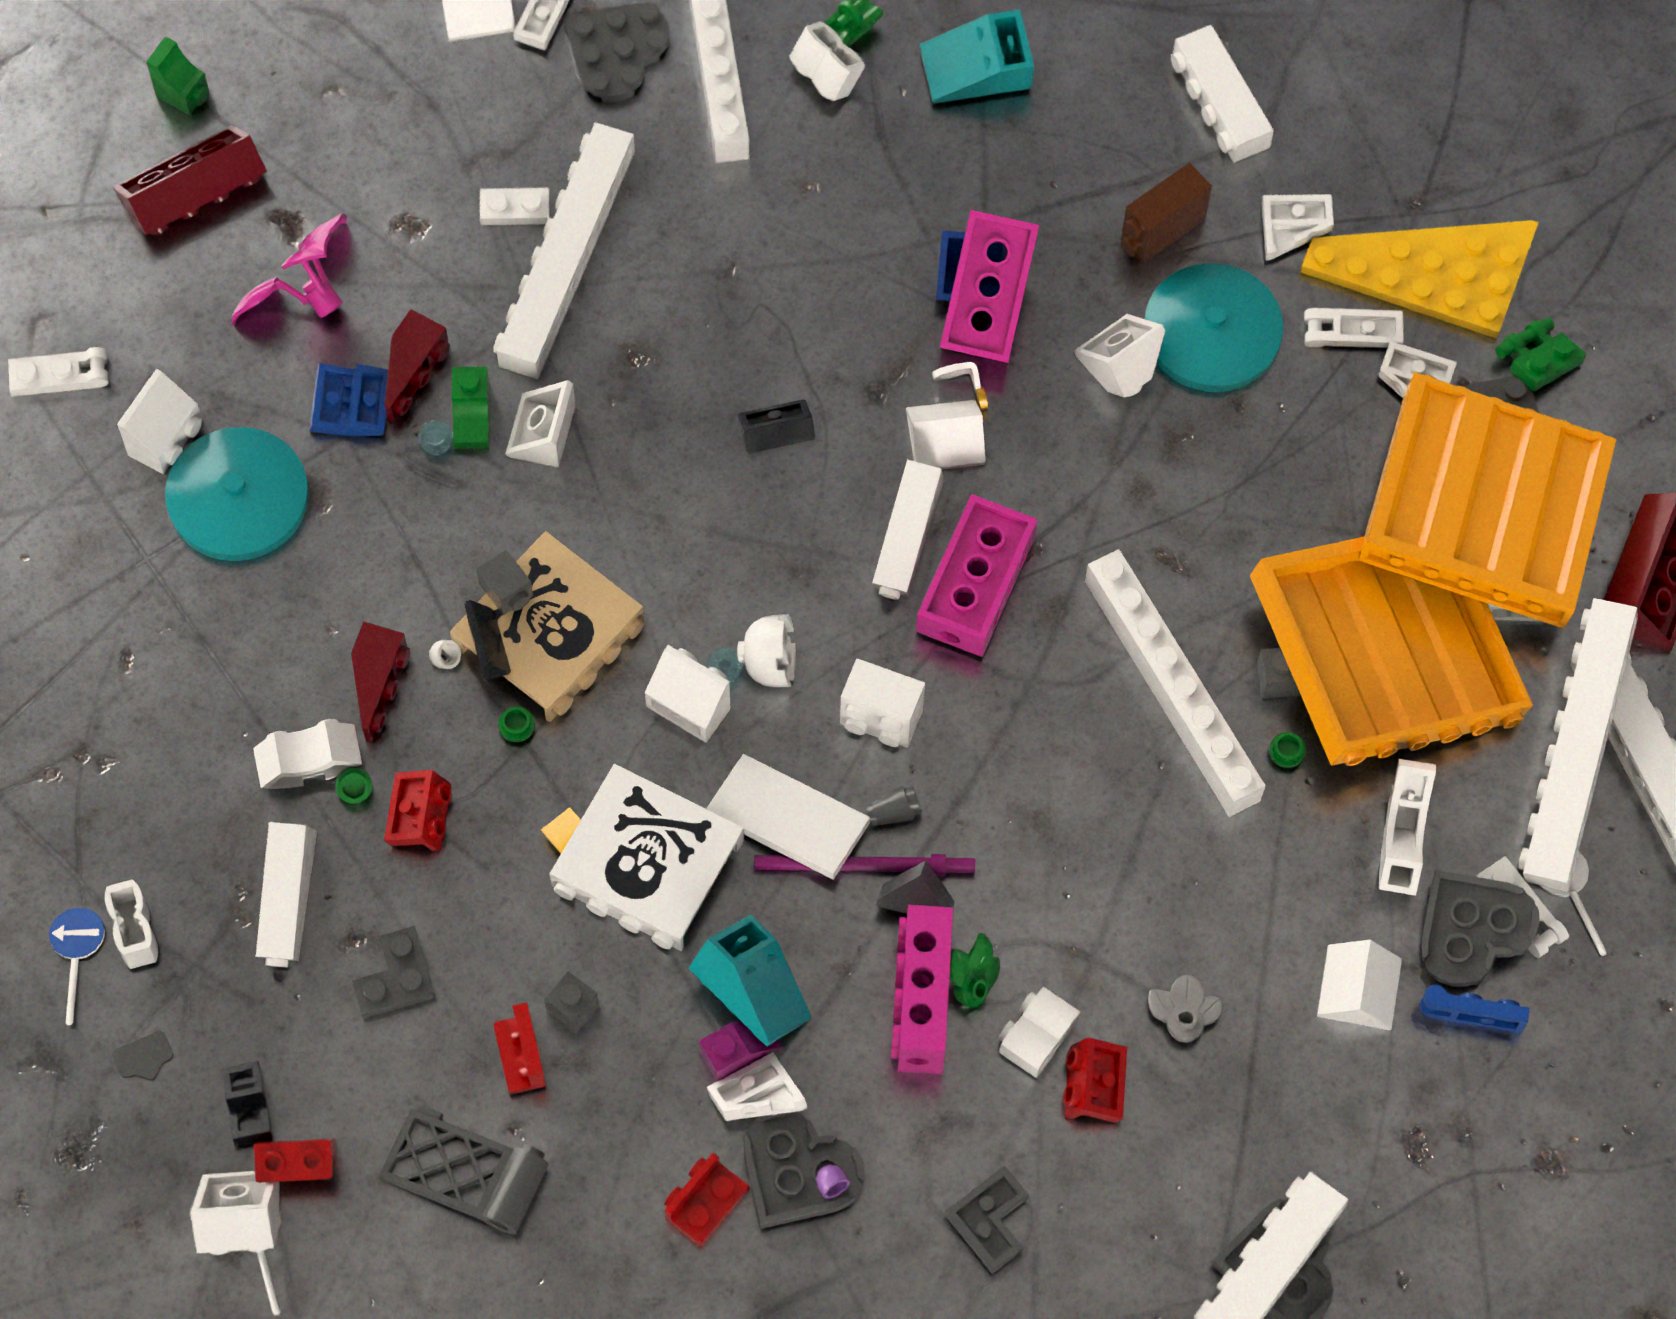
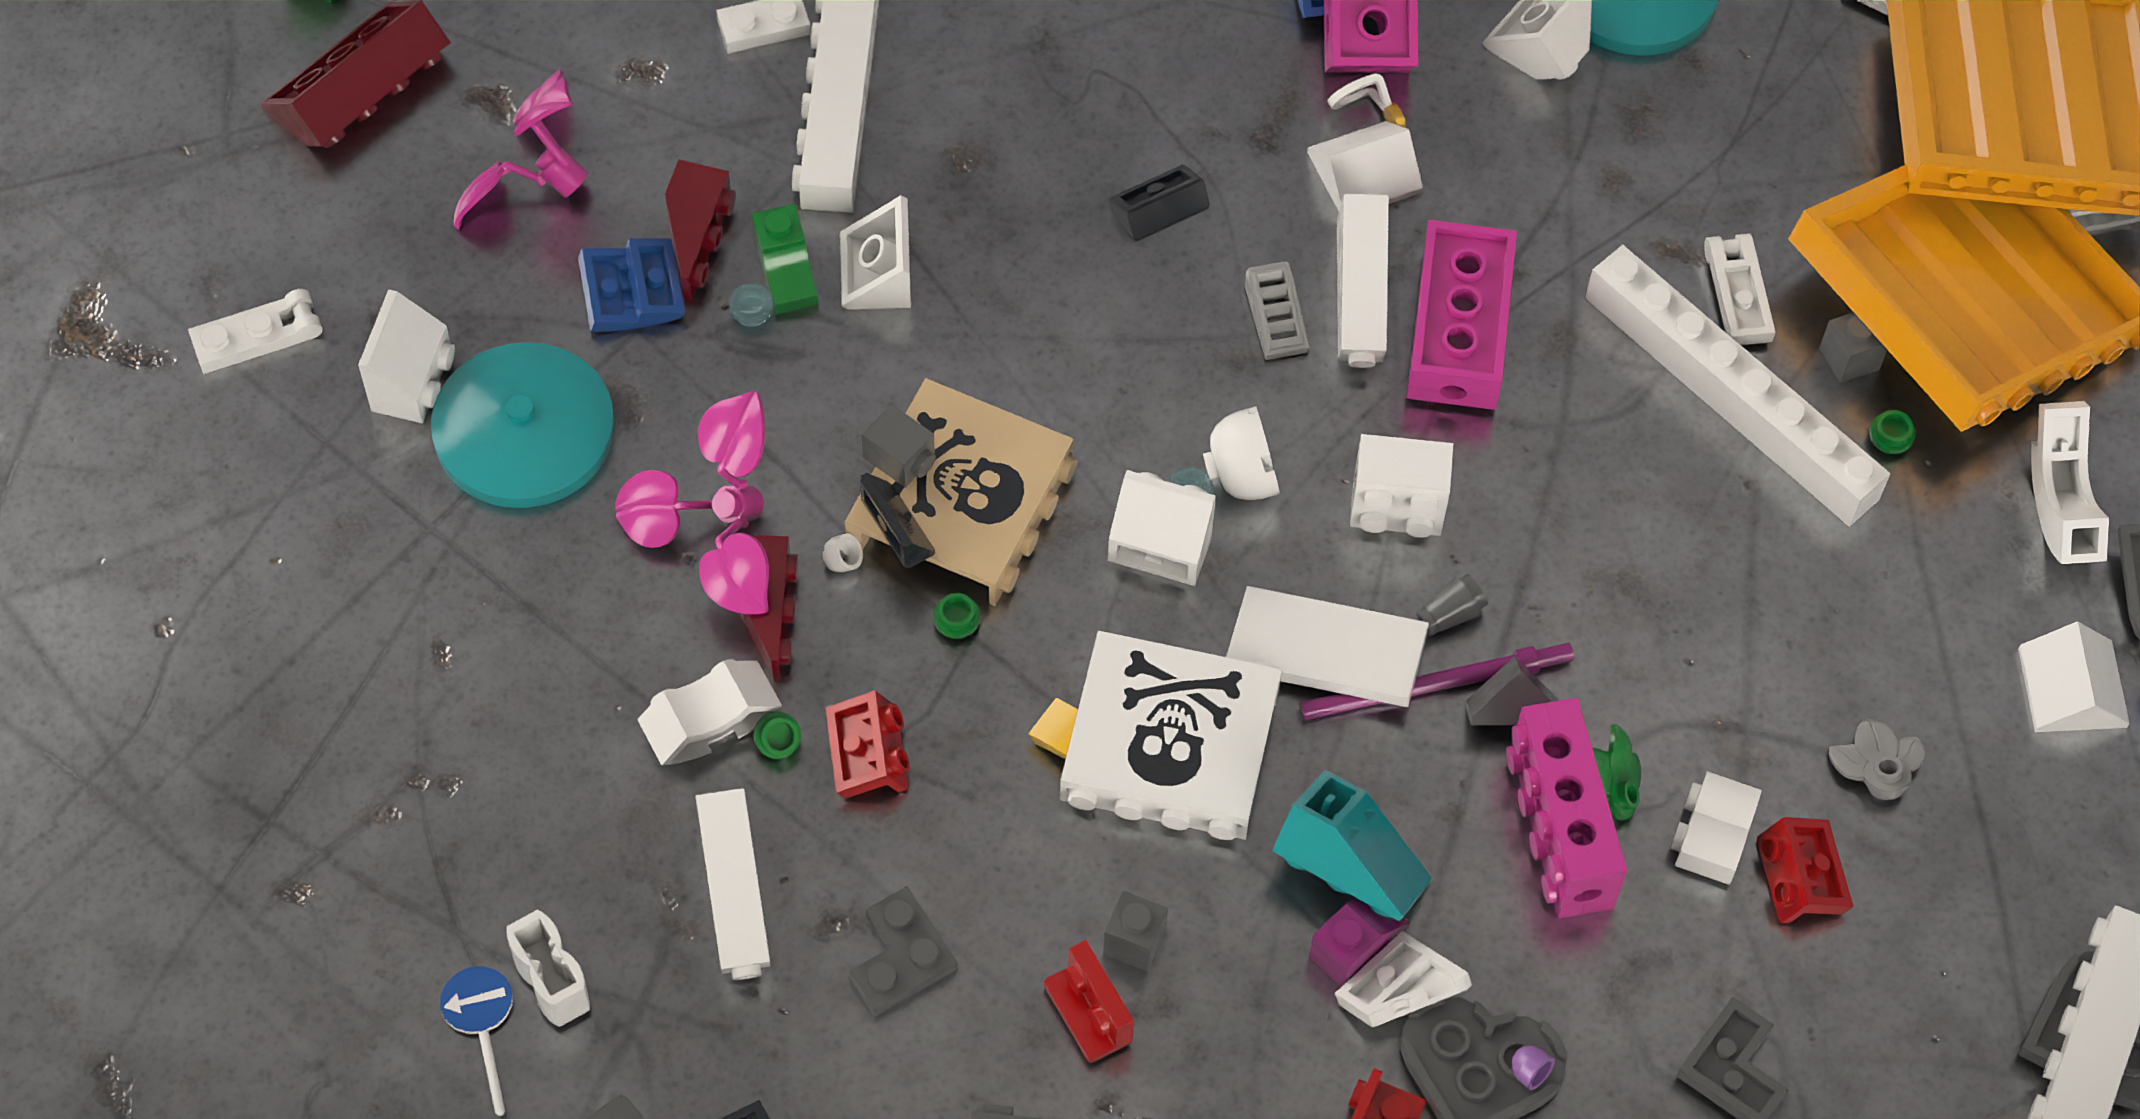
camera: 15 degrees left, 5 degrees down
none -> dark pink plant [615,391,769,614]
none -> light grey slope [1244,261,1309,360]
none -> white plate [1704,233,1776,345]

